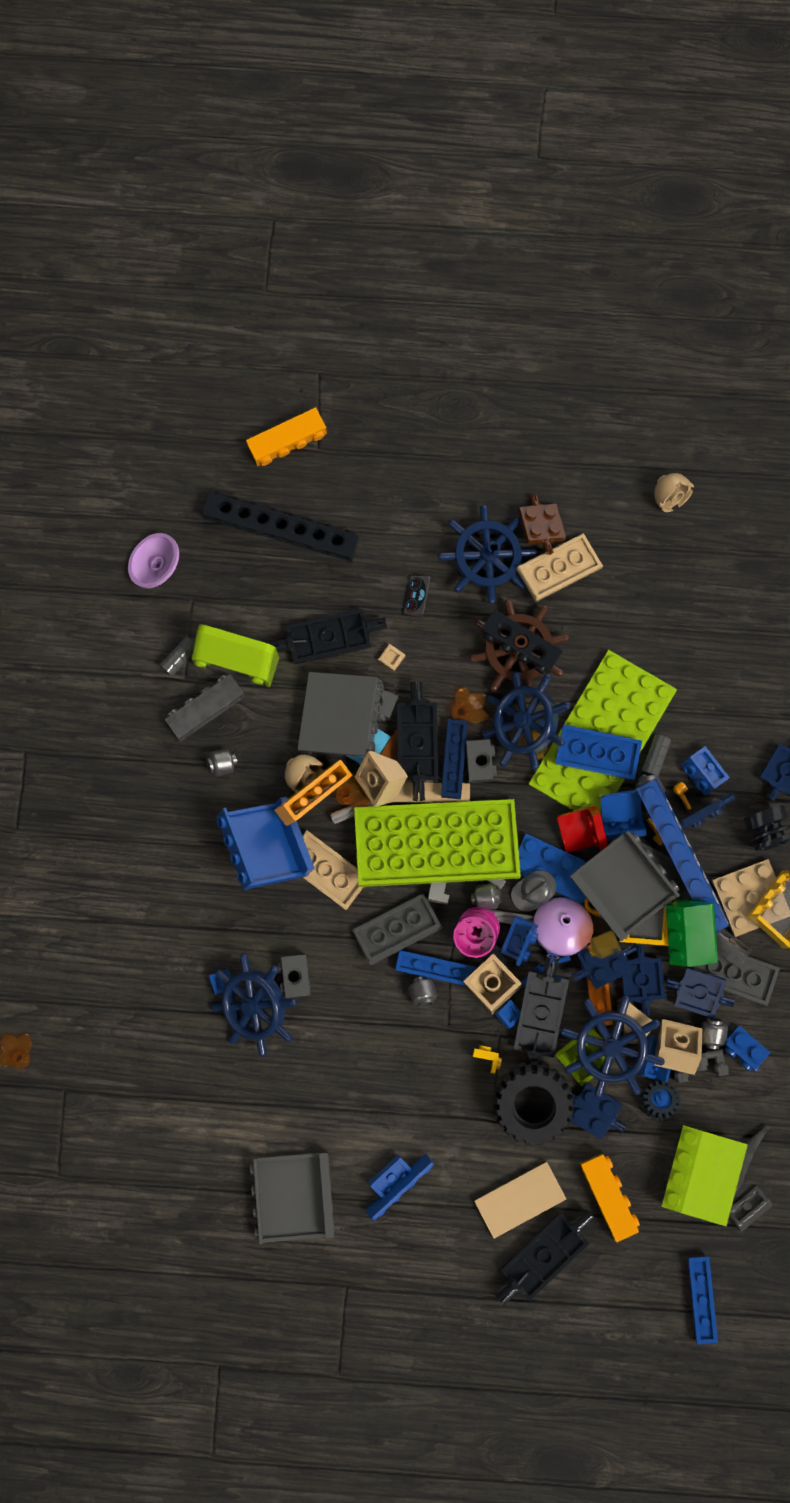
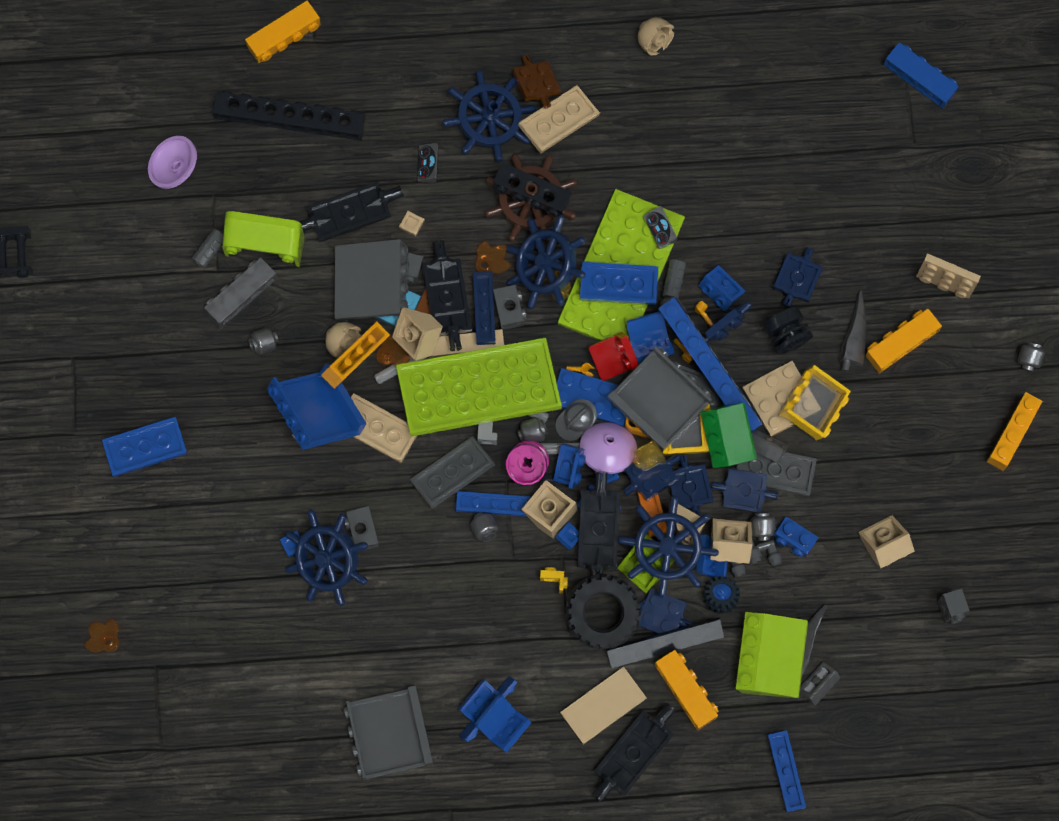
camera: 15 degrees left, 5 degrees down
none -> blue plate [102,417,187,477]
none -> blue bracket [475,695,532,753]
none -> light orange hand [566,363,595,377]
none -> tile [606,617,724,669]
none -> slope [643,206,677,250]

